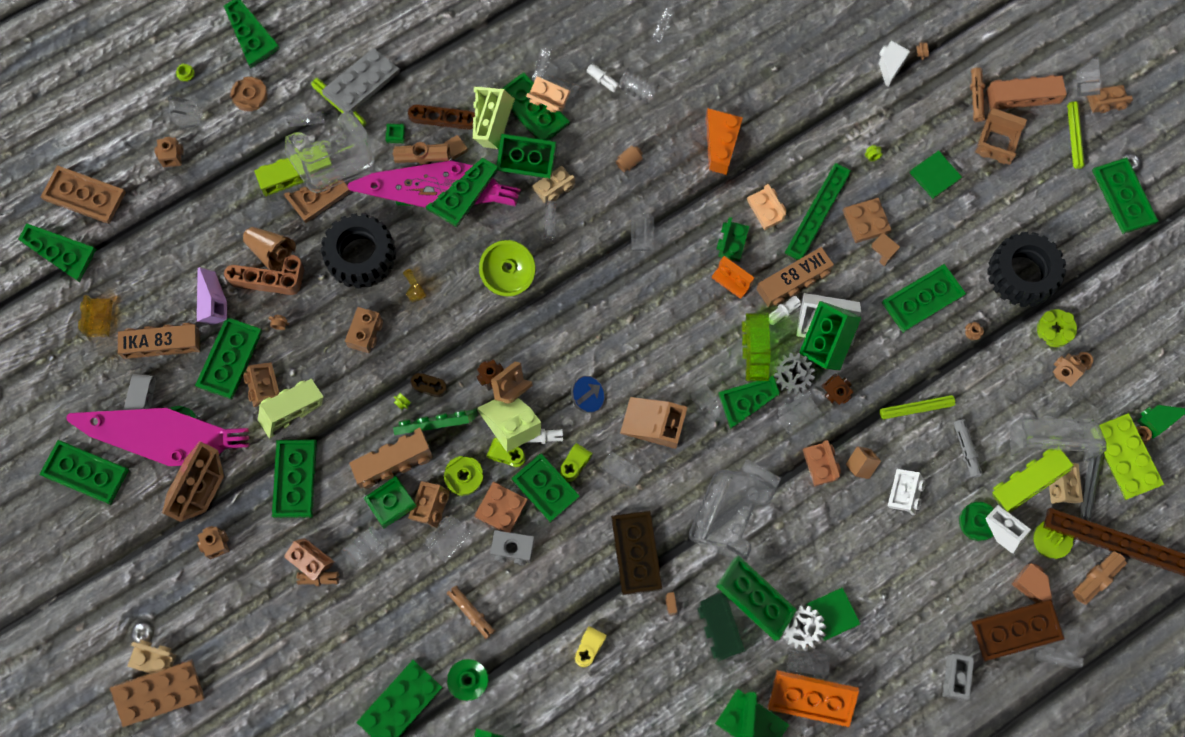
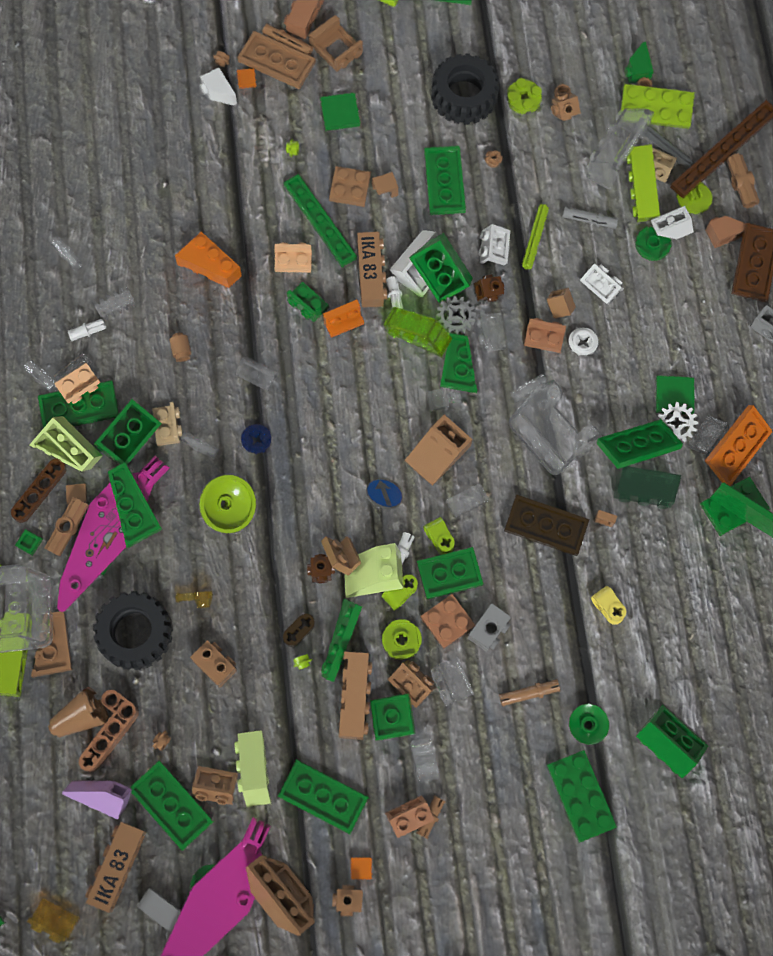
camera: 65 degrees left, 0 degrees up
none -> medium nougat plate [237,31,316,90]
none -> orange tile [237,68,256,89]
none -> clear blue gear [241,424,272,454]
none -> orange tile [351,858,372,879]
none -> white bracket [479,224,510,266]
none -> white gear [568,328,598,356]

